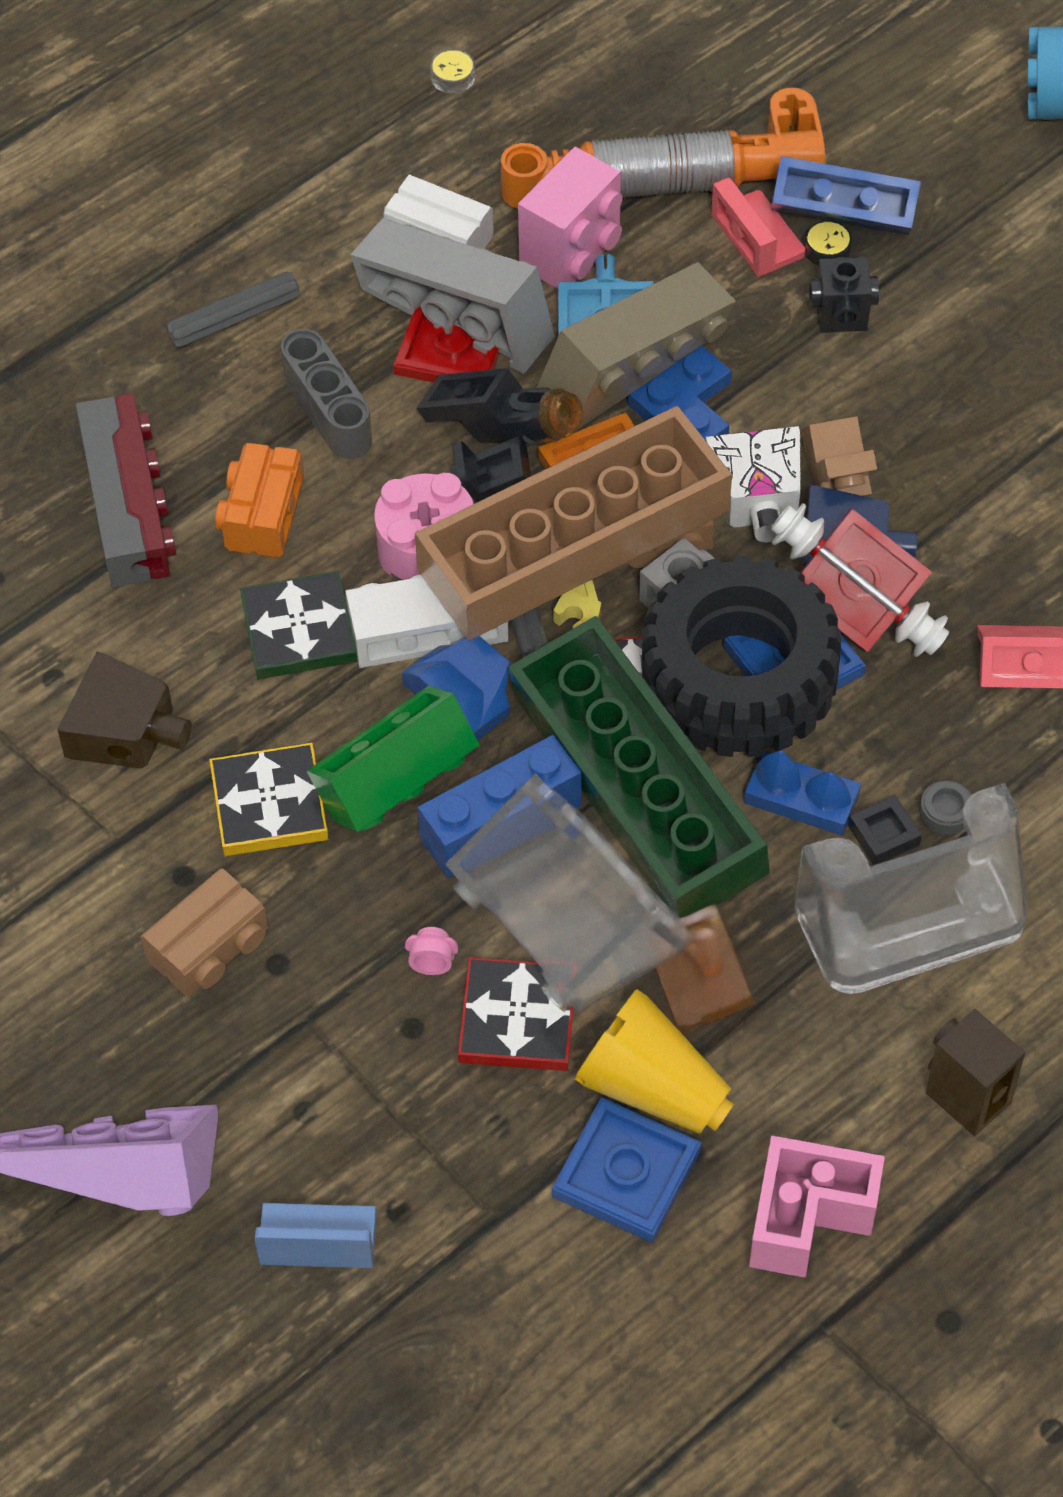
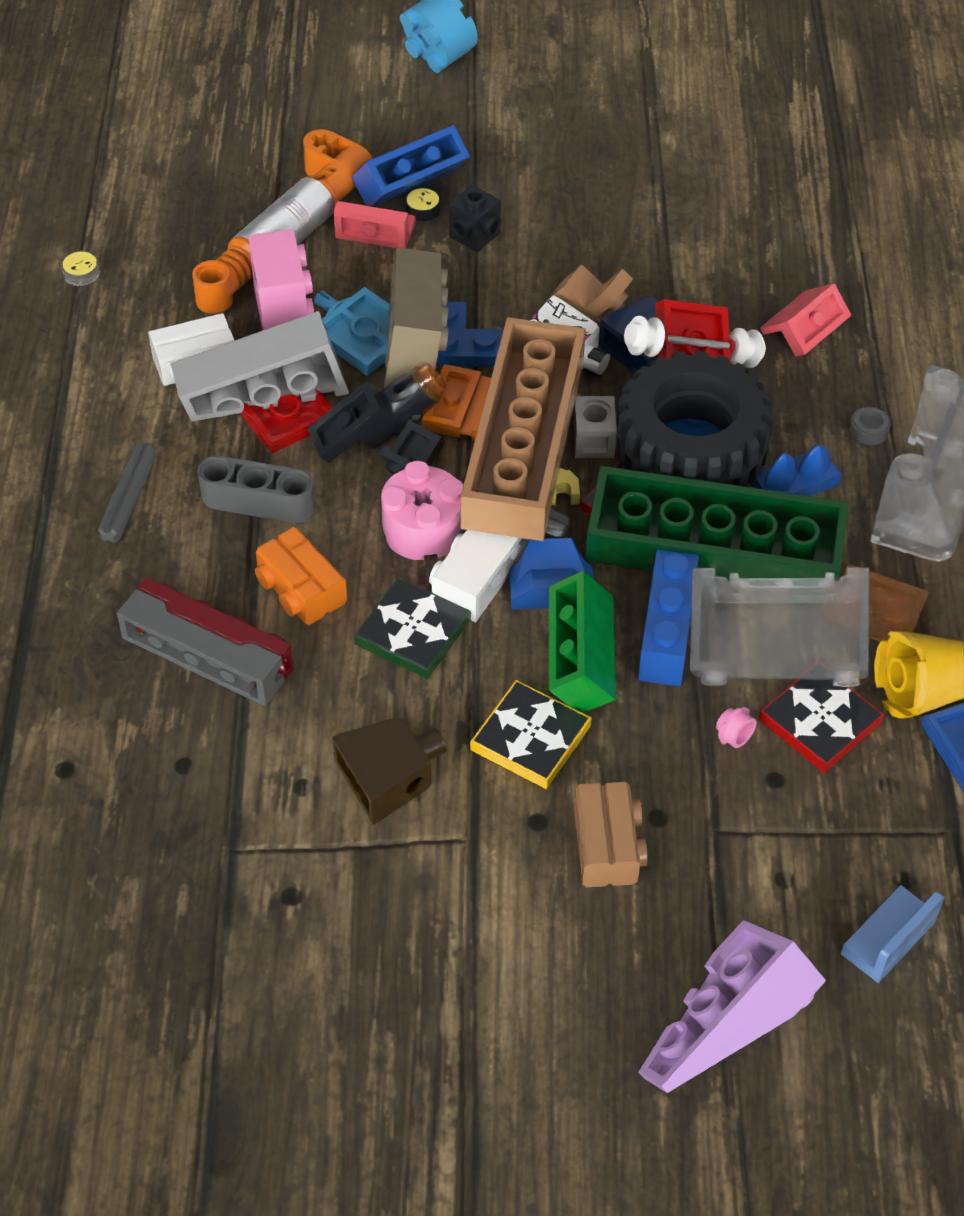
camera: 50 degrees left, 5 degrees down
black tile [848,795,922,866] -> none

